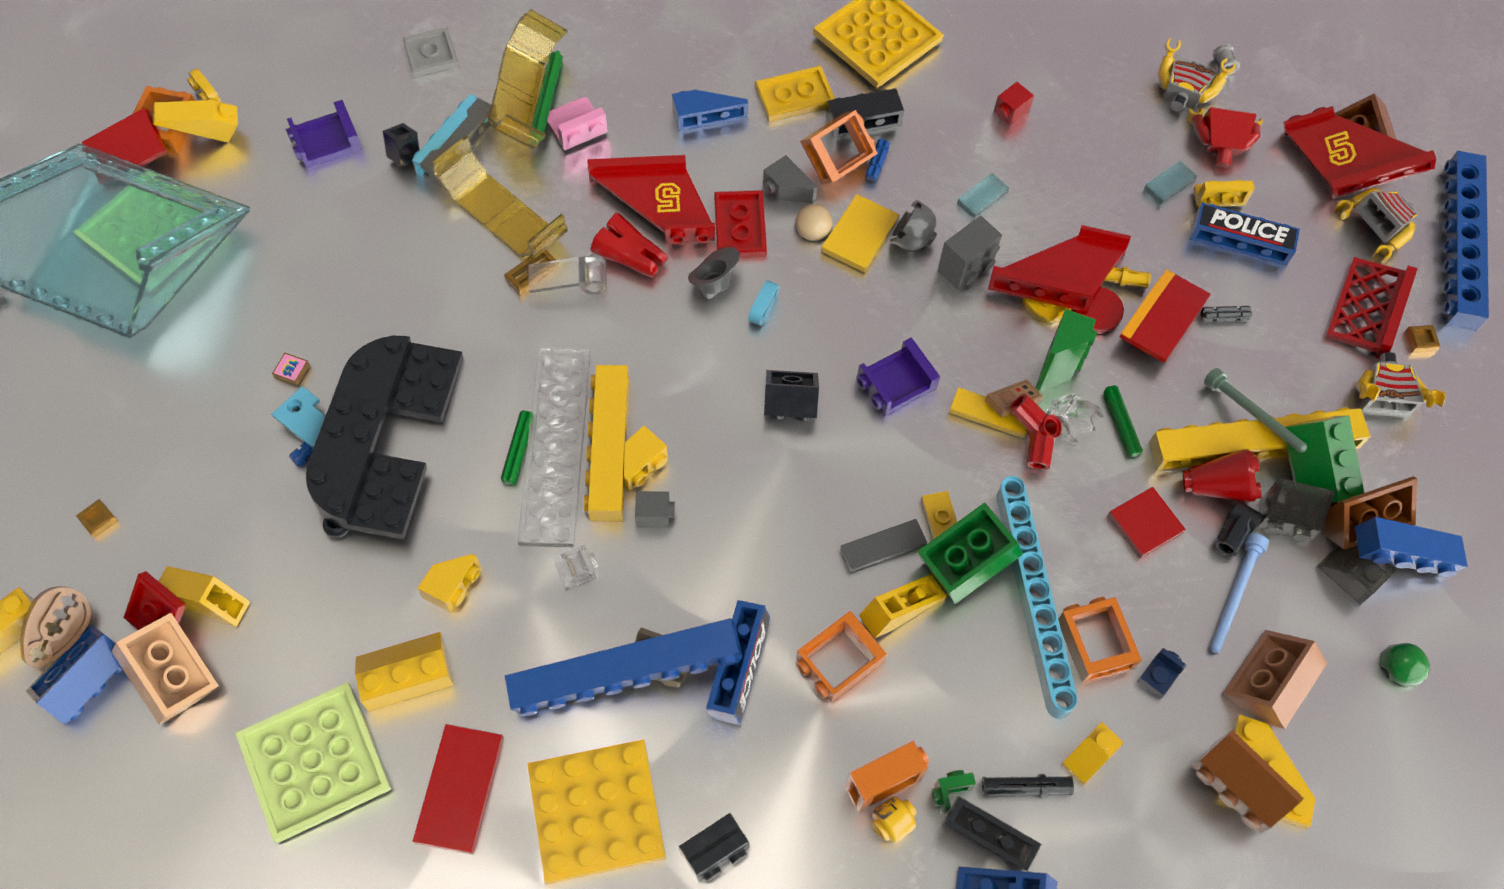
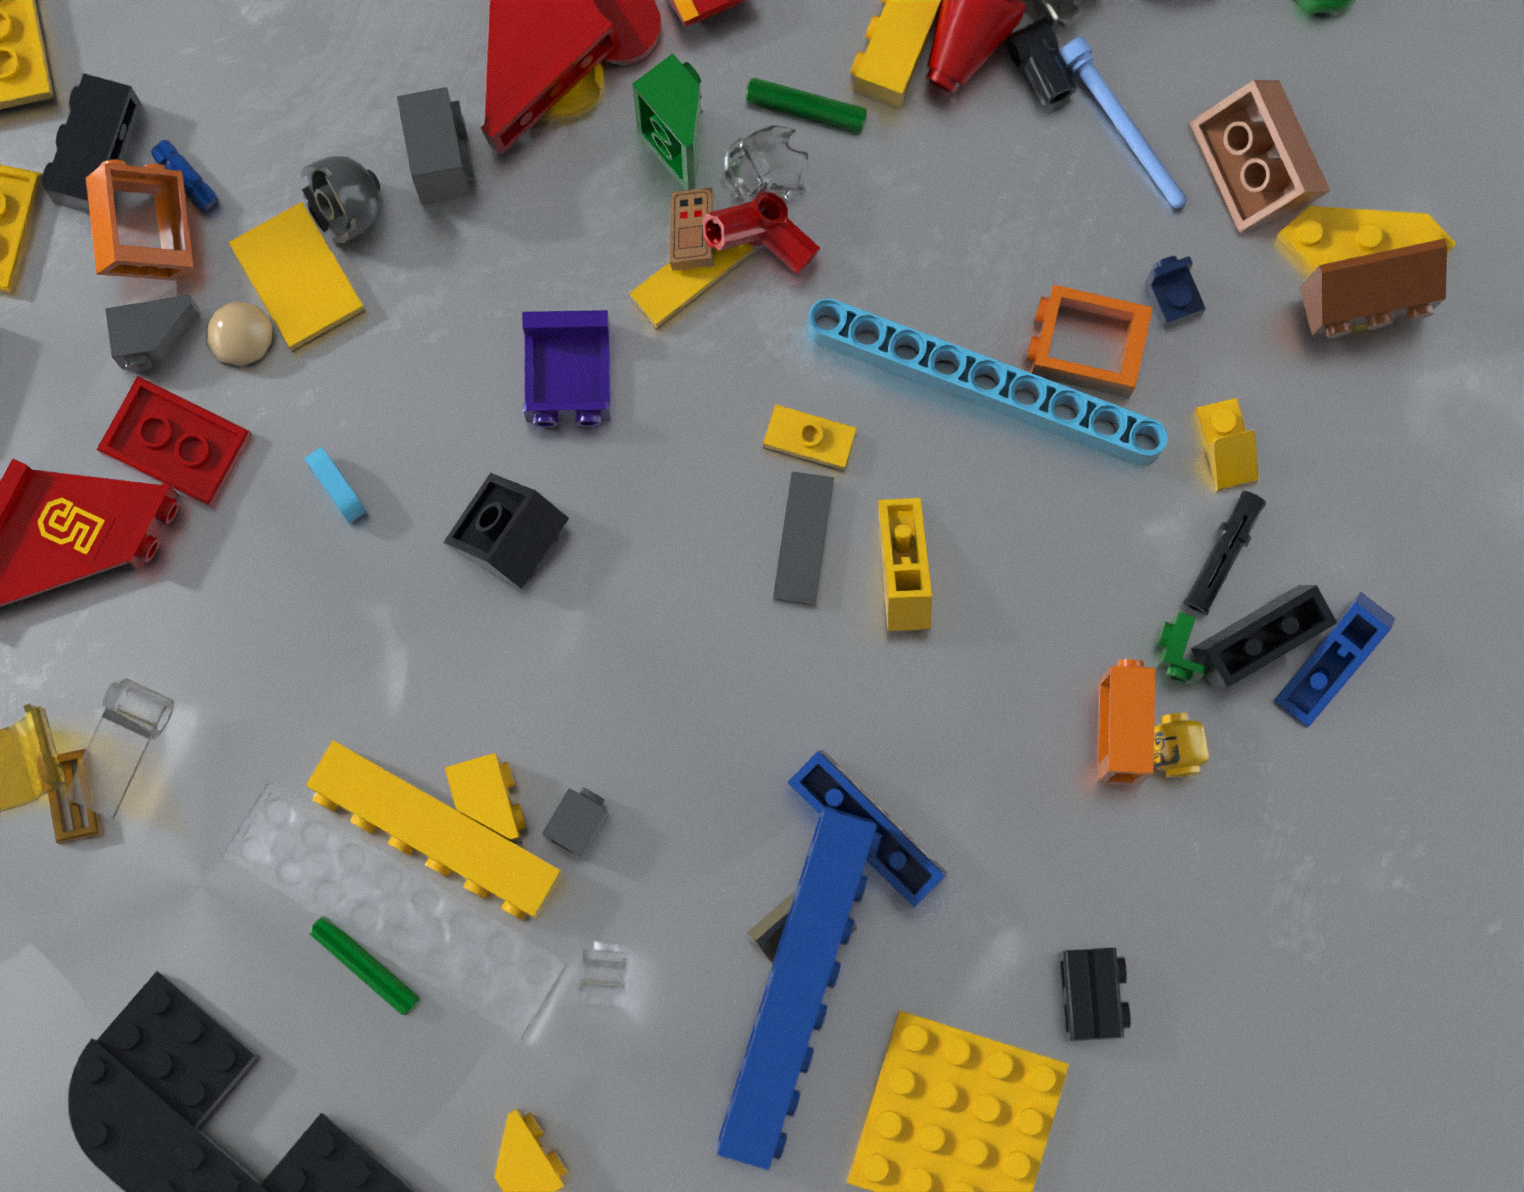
camera: 60 degrees left, 15 degrees up
red piece [590,213,669,278] -> none
dark grey piece [688,247,740,299] -> none
orange window [795,611,887,703] -> none
green brick [917,502,1023,604] -> none
clear light blue tile [957,173,1009,219] -> none
red tile [1108,487,1186,558] -> none

